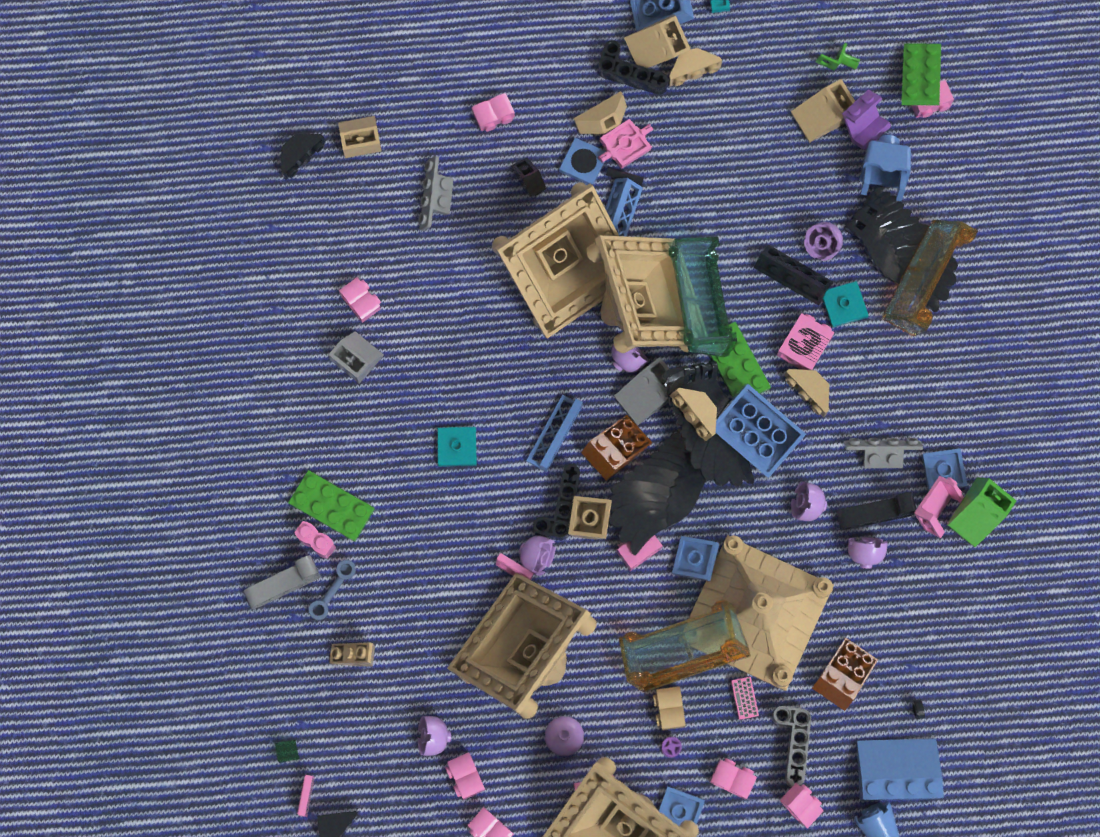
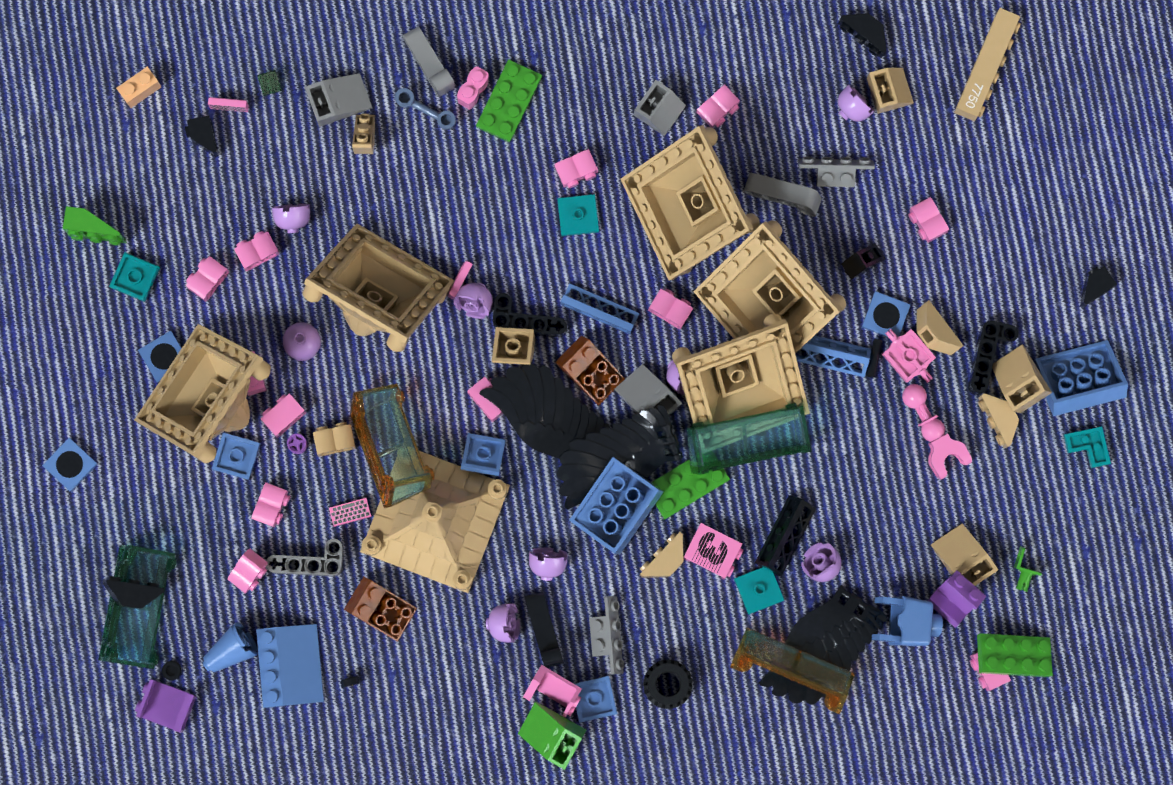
camera: 80 degrees right, 5 degrees up
tan slope [670,388,717,441] -> none
none -> bright pink brick [261,393,306,438]
none -> light grey slope [305,73,372,127]
none -> bright pink brick [554,149,598,188]
none -> tan piece [620,125,760,281]
none -> black tyre [643,659,693,709]
none -> bright pink brick [648,288,693,330]
none -> light grey beam [743,173,822,217]
none -> lavender cylinder [838,84,875,122]
none -> bright pink piece [902,384,972,480]
none -> tan brick [954,8,1021,122]

